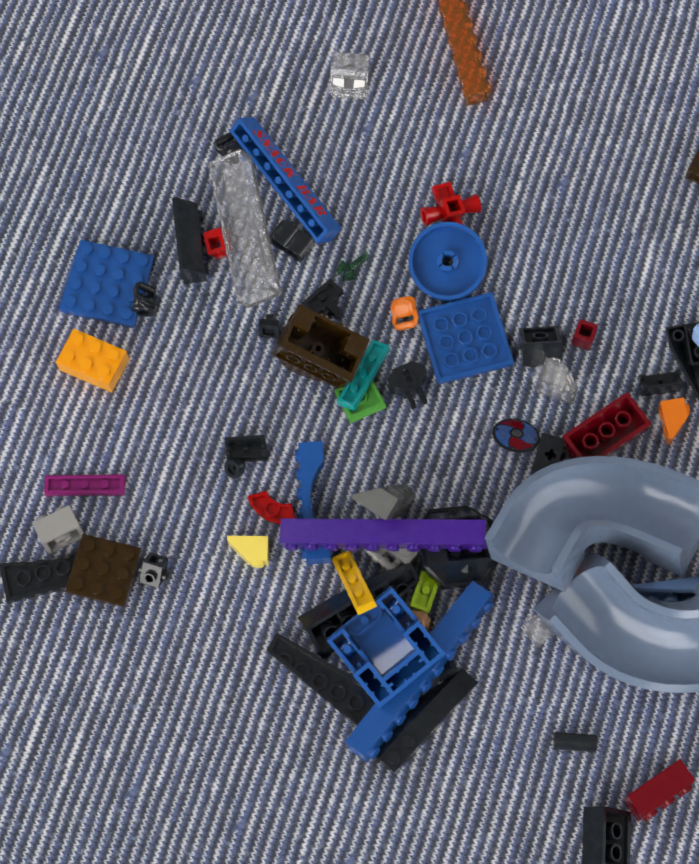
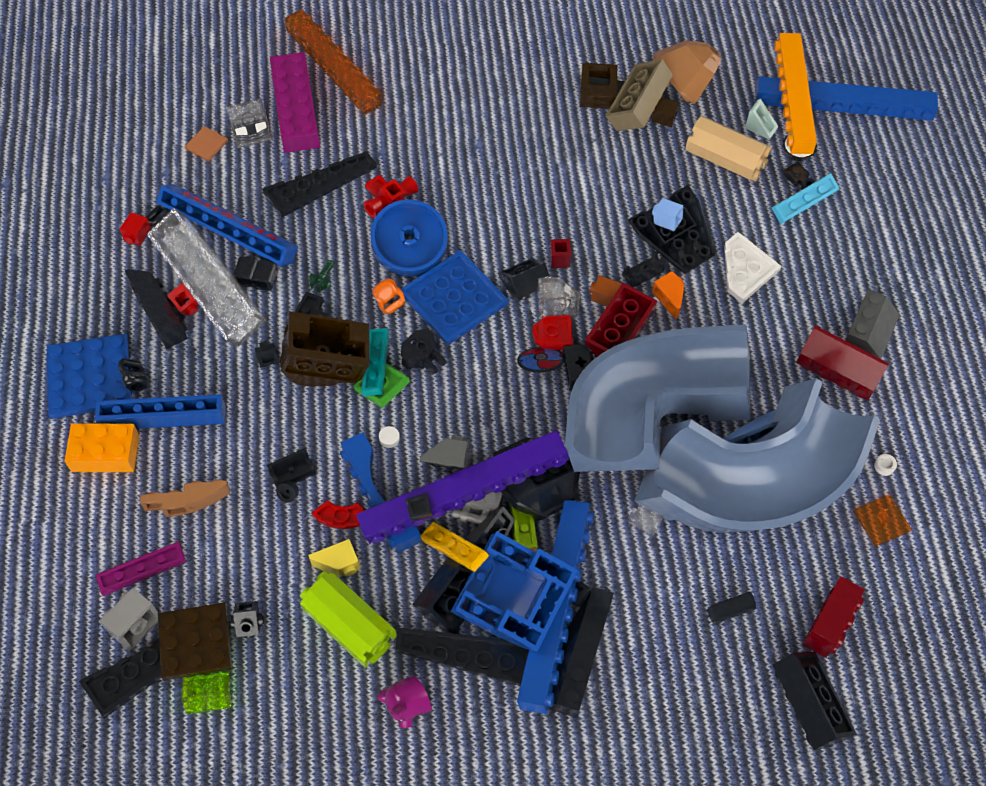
camera: 30 degrees left, 10 degrees down
none -> blue brick [94,394,225,429]
none -> red brick [119,212,152,246]
none -> medium nougat slope [140,479,230,517]
none -> clear neon green bracket [182,672,232,714]
none -> nougat piece [185,126,228,162]
none -> black wing [262,151,377,218]
none -> magenta brick [270,52,320,153]
none -> lime brick [300,571,397,668]
none -> magenta piece [377,676,433,728]
none -> white tile [379,426,400,448]
none -> black tile [405,493,433,522]
none -> red tile [532,315,573,350]
none -> dark orange brick [589,275,621,306]

